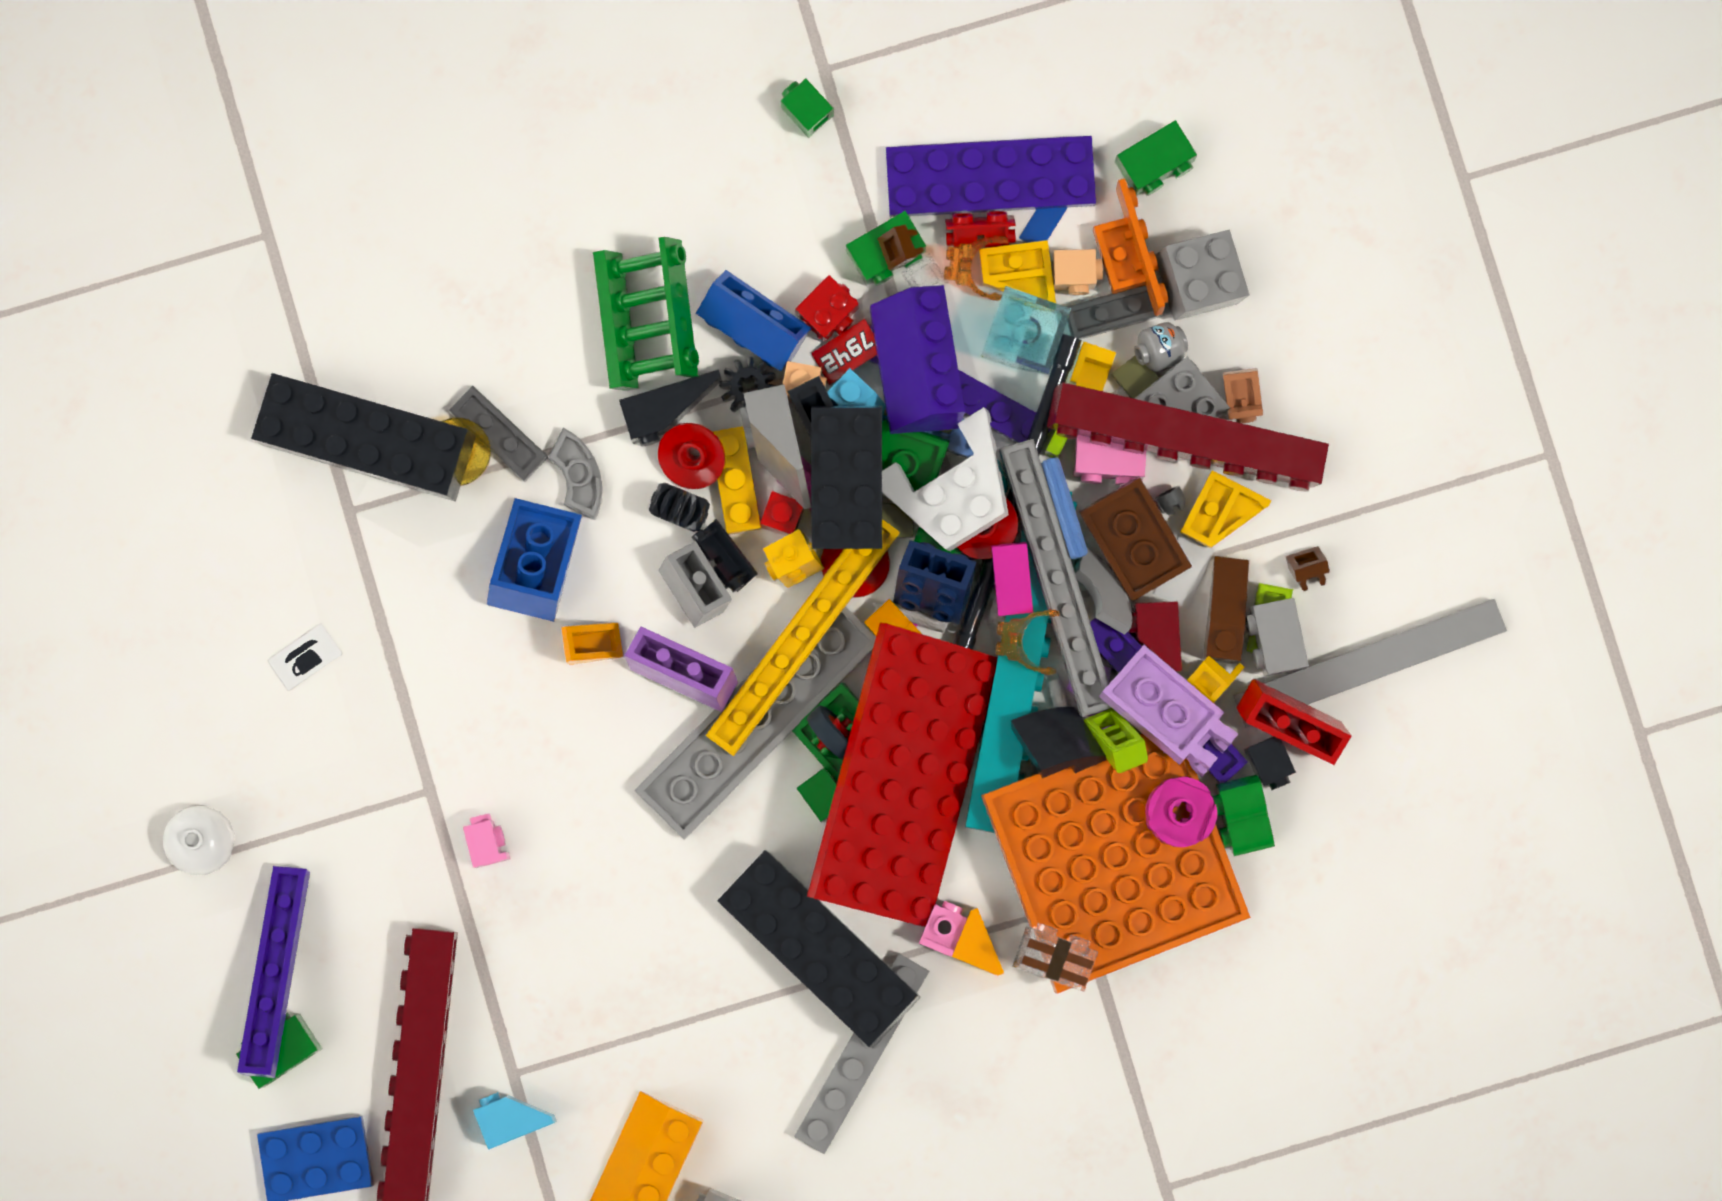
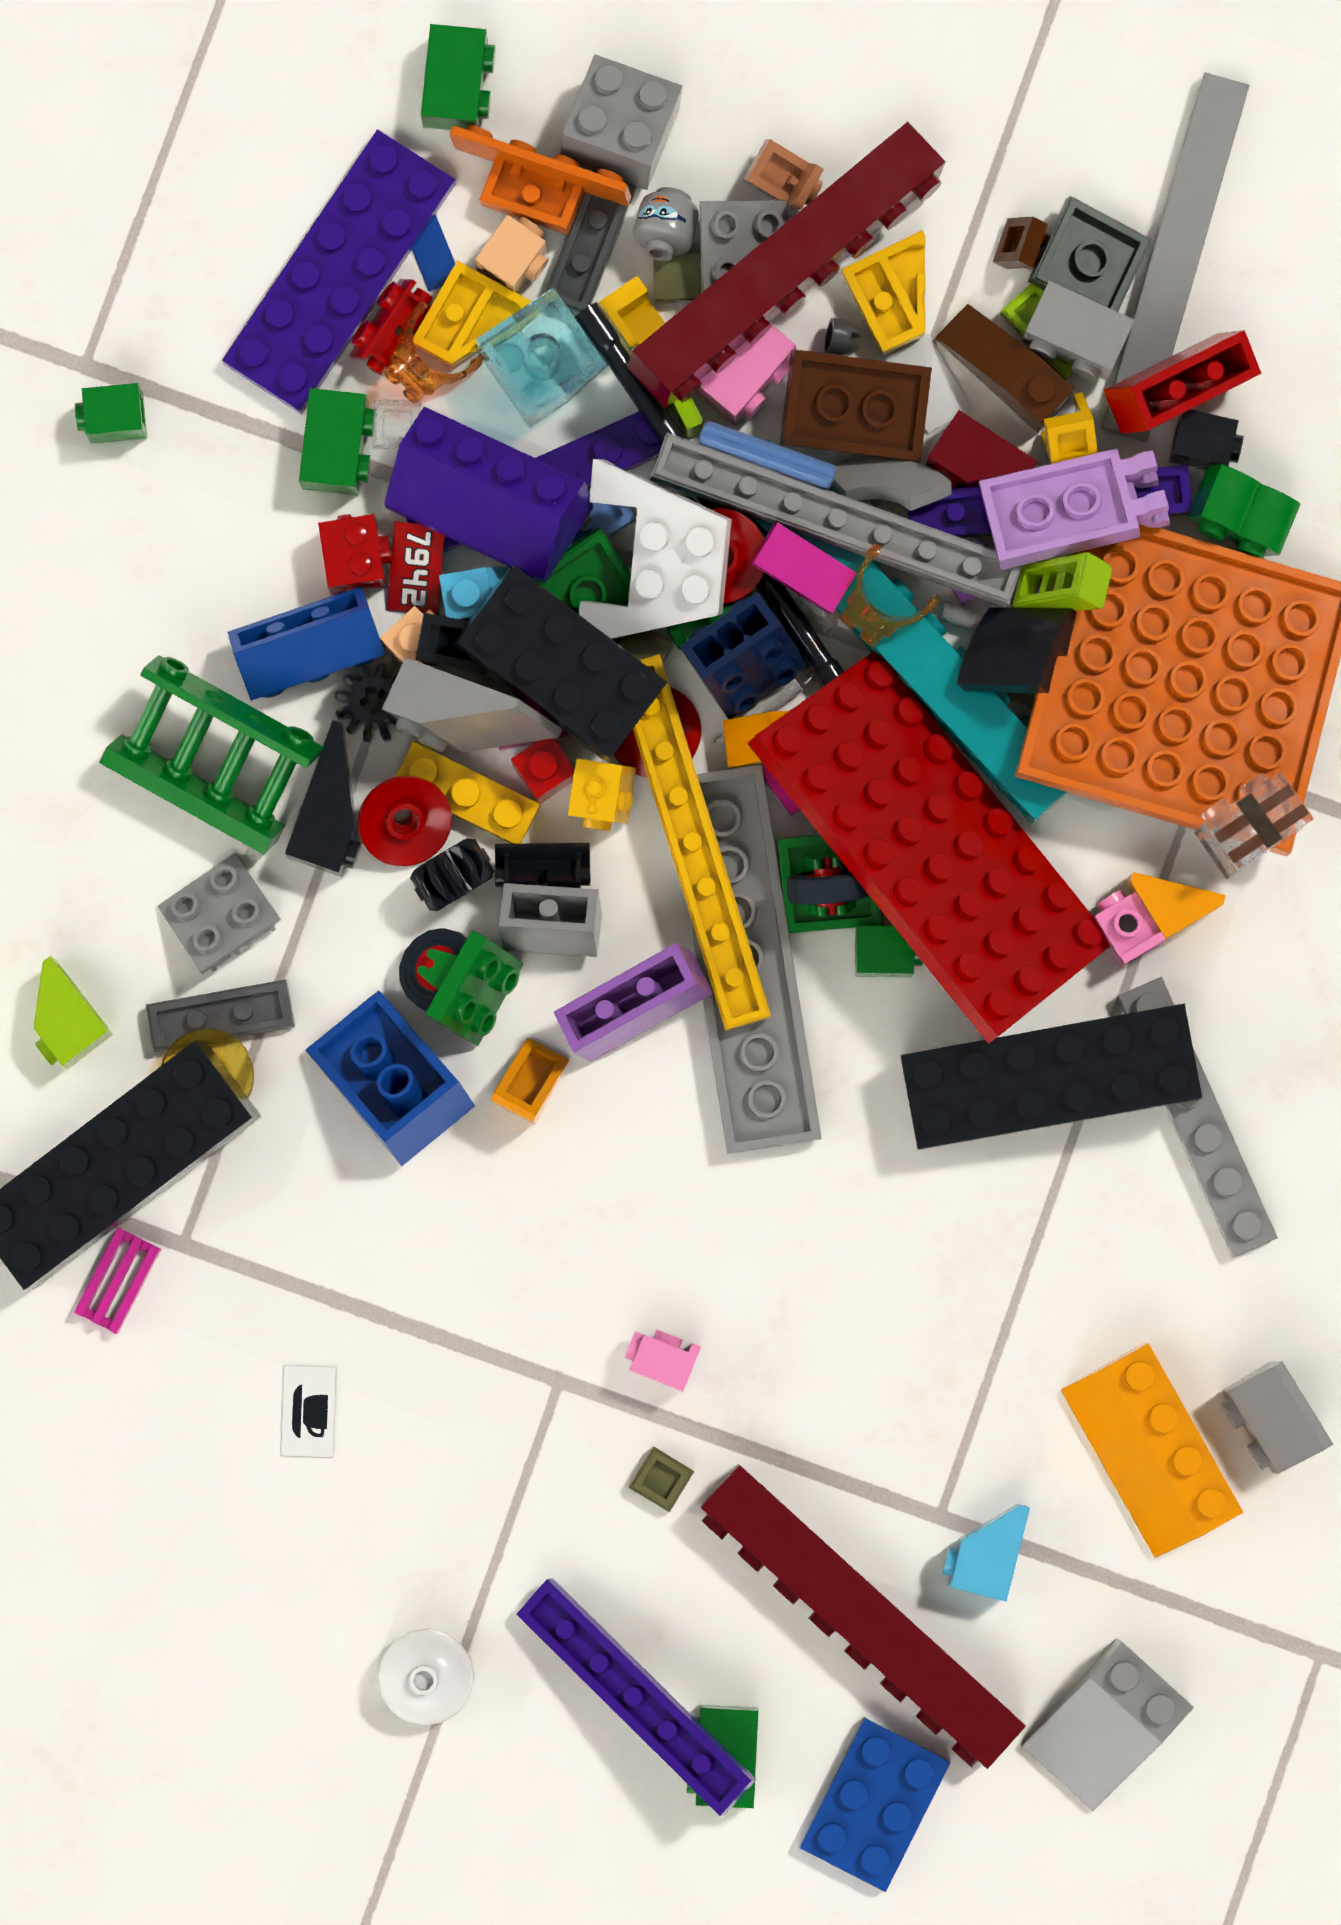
camera: 55 degrees left, 0 degrees up
light grey tile [548,427,603,520] -> none
reddish brown tile [877,224,924,271] -> none
dark pink plate [1145,777,1217,847] -> none
none -> lime slope [33,956,113,1069]
none -> dark pink tile [74,1227,162,1334]
none -> light grey hinge [157,853,281,974]
none -> green plate [399,928,524,1046]
none -> olive tile [629,1446,694,1512]
none -> pearl dark grey plate [1028,196,1152,312]

